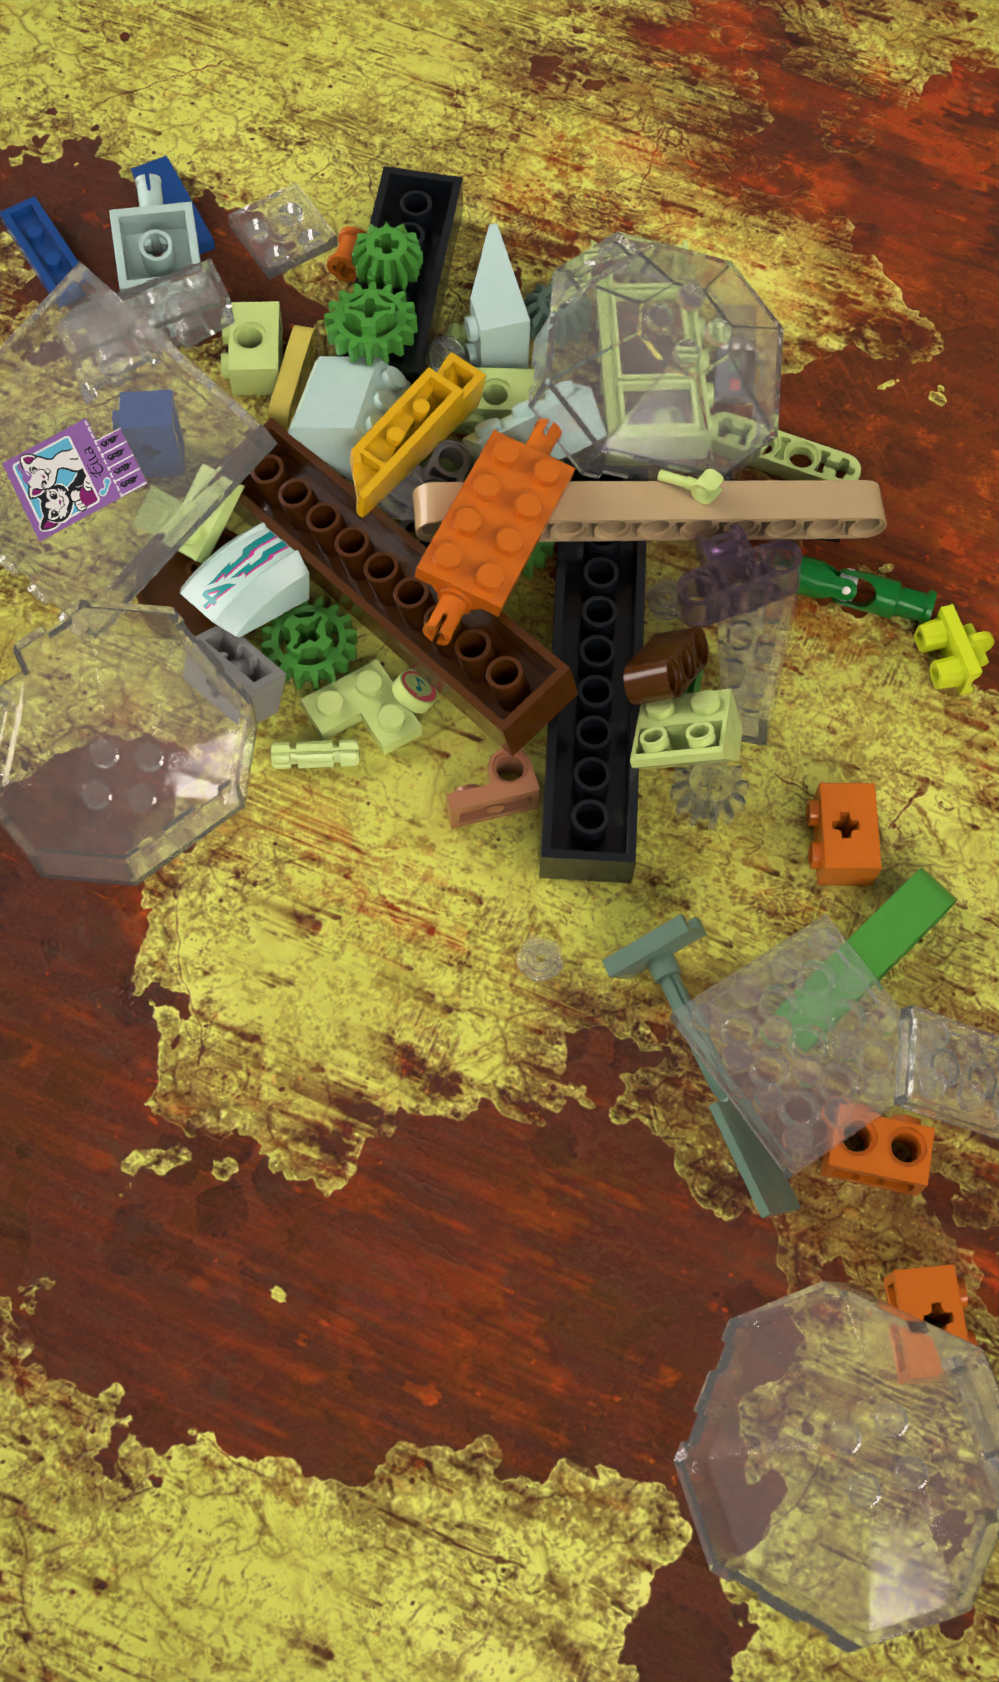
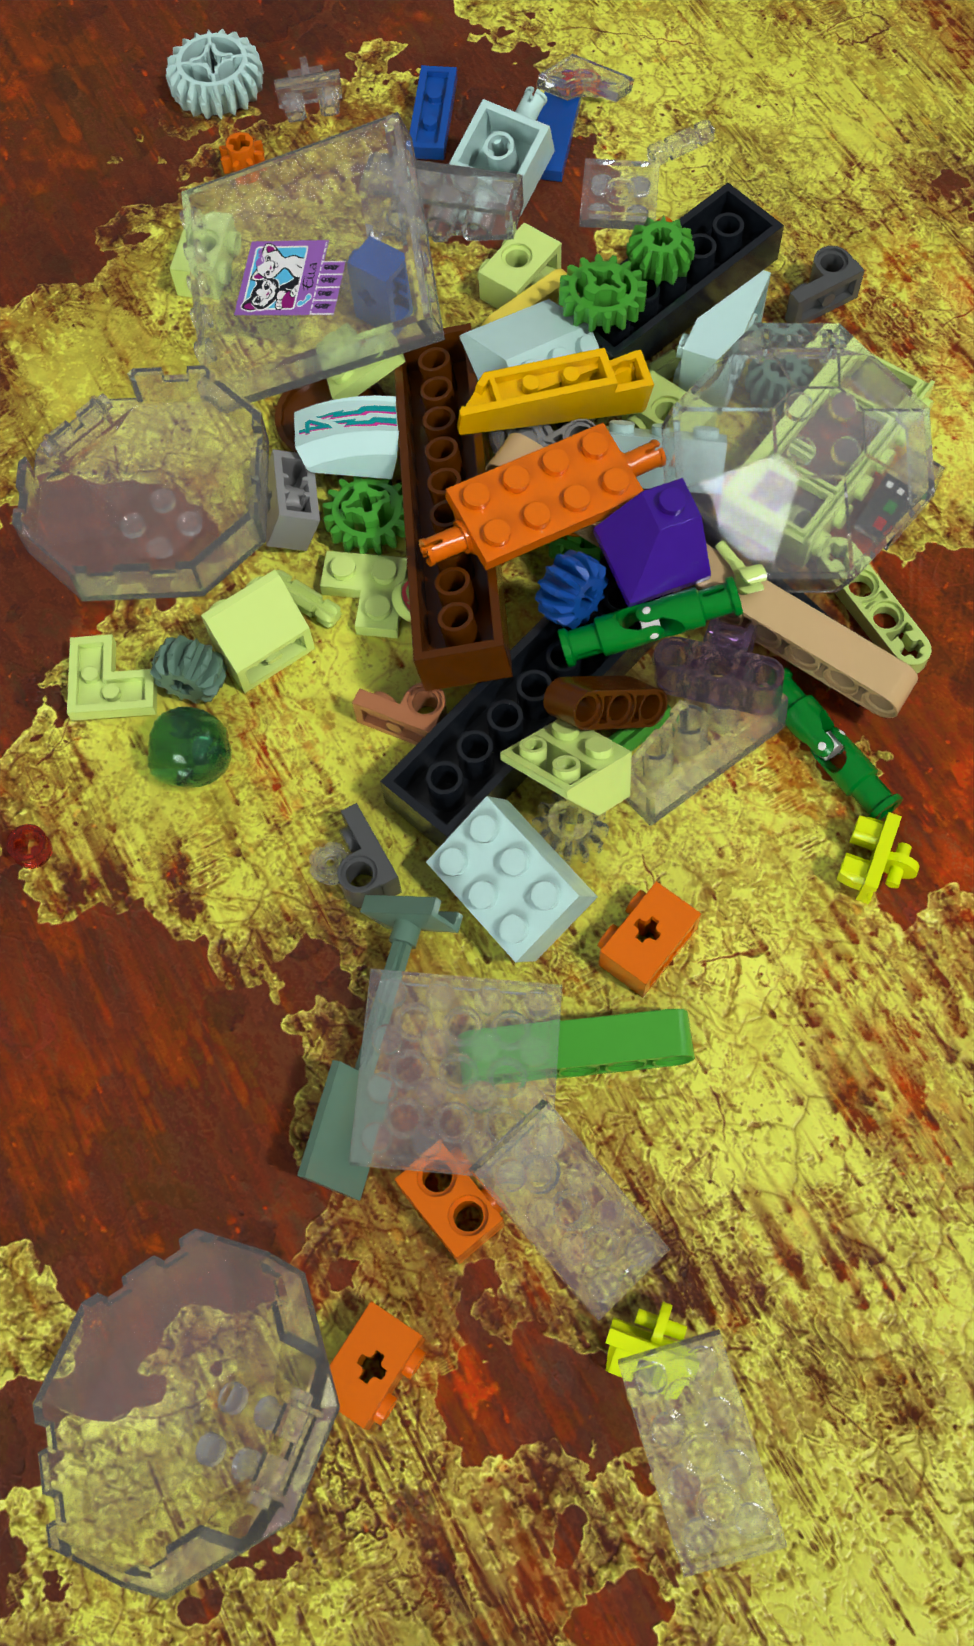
camera: 45 degrees right, 0 degrees up
clear plate [426,335,466,372] -> none
none -> clear red bush [6,824,53,869]
none -> yellowish green plate [67,634,157,721]
none -> clear green piece [147,707,232,788]
none -> sand green gear [150,635,228,703]
none -> yellowish green slope [201,569,315,693]
none -> dark grey plate [337,803,402,908]
none -> light aqua brick [426,796,598,963]
none -> blue gear [535,549,609,629]
none -> clear tile [536,53,634,103]
none -> green piece [558,576,743,667]
none -> dark purple slope [593,478,711,607]
none -> clear axle [647,120,715,167]
none -> dark grey plate [785,246,865,330]

